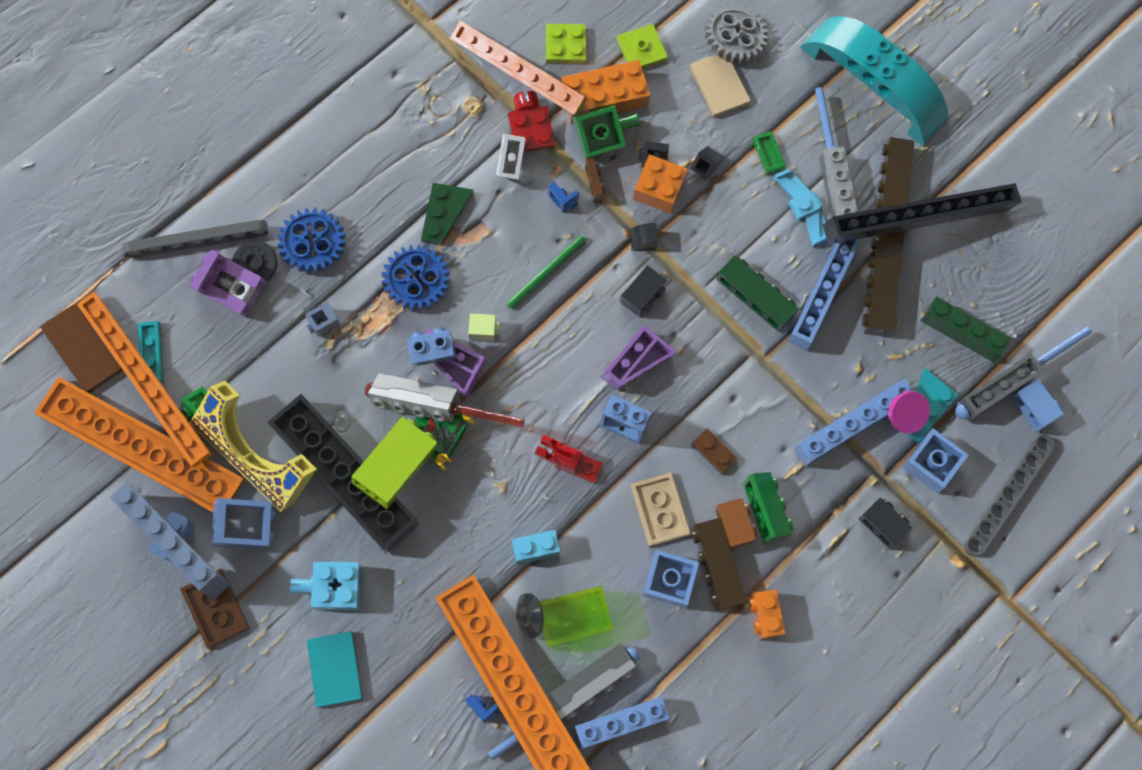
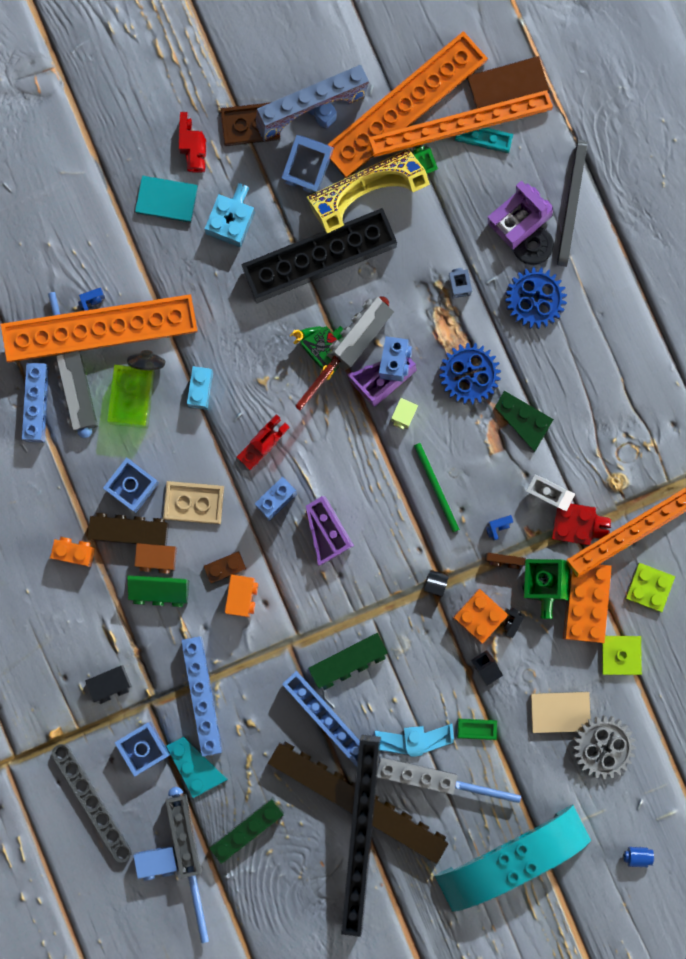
camera: 110 degrees right, 10 degrees up
lime brick [352,417,437,509] -> none
black brick [620,265,667,317] -> none
dark pink tile [888,390,930,434] -> none
none -> red plate [179,112,206,173]
none -> orange brick [225,574,259,618]

